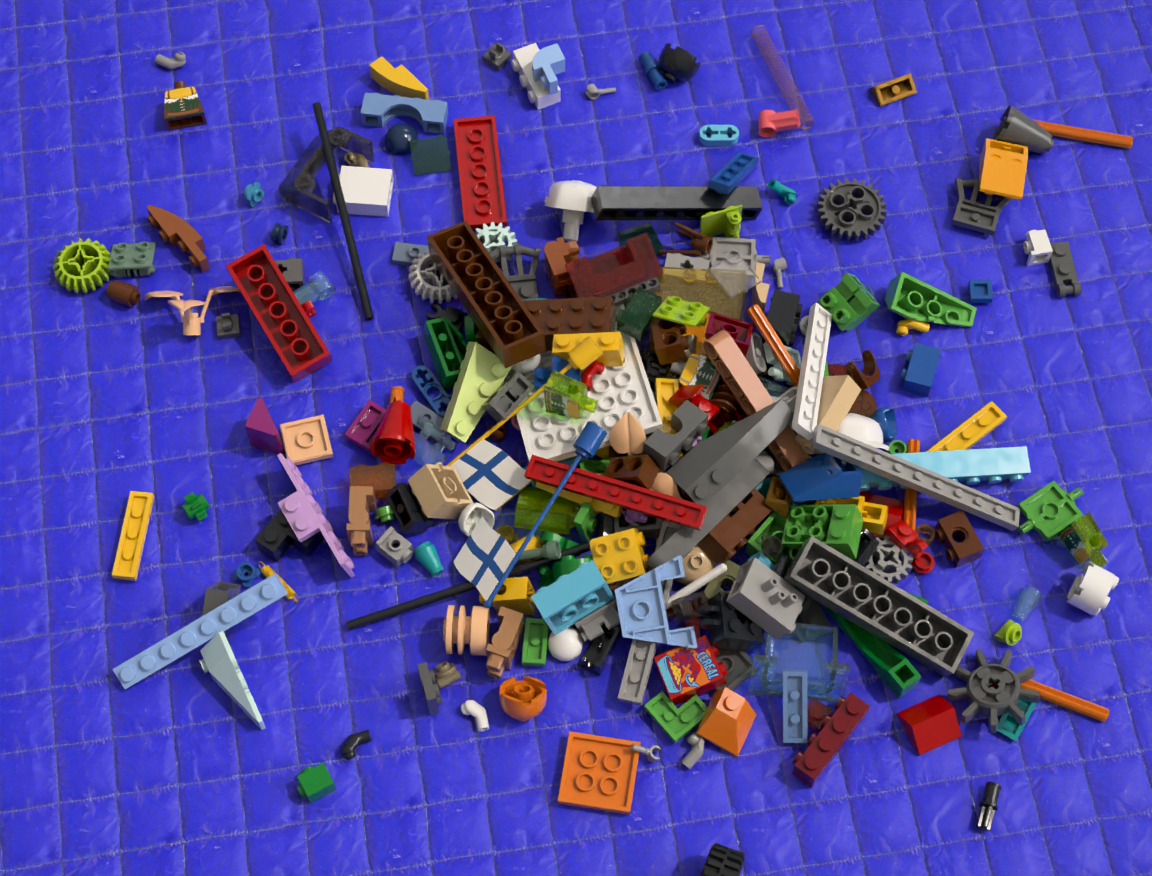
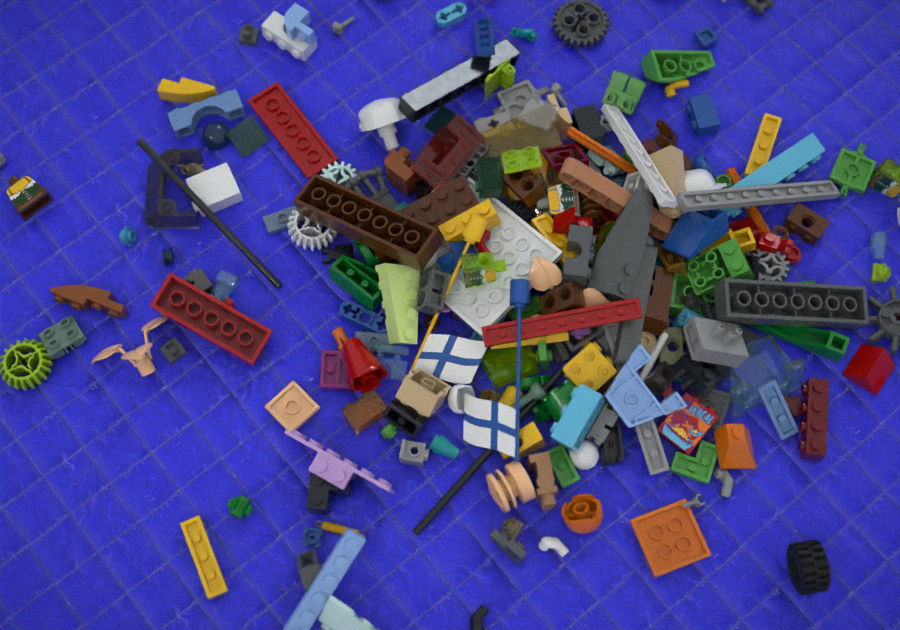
camera: 30 degrees left, 5 degrees up
reddish brown brick [106,280,141,307] -> none
magenta slope [245,397,285,454] -> none
medium nougat hips [346,486,377,556] -> none
reddish brown plant [659,222,713,257] -> none

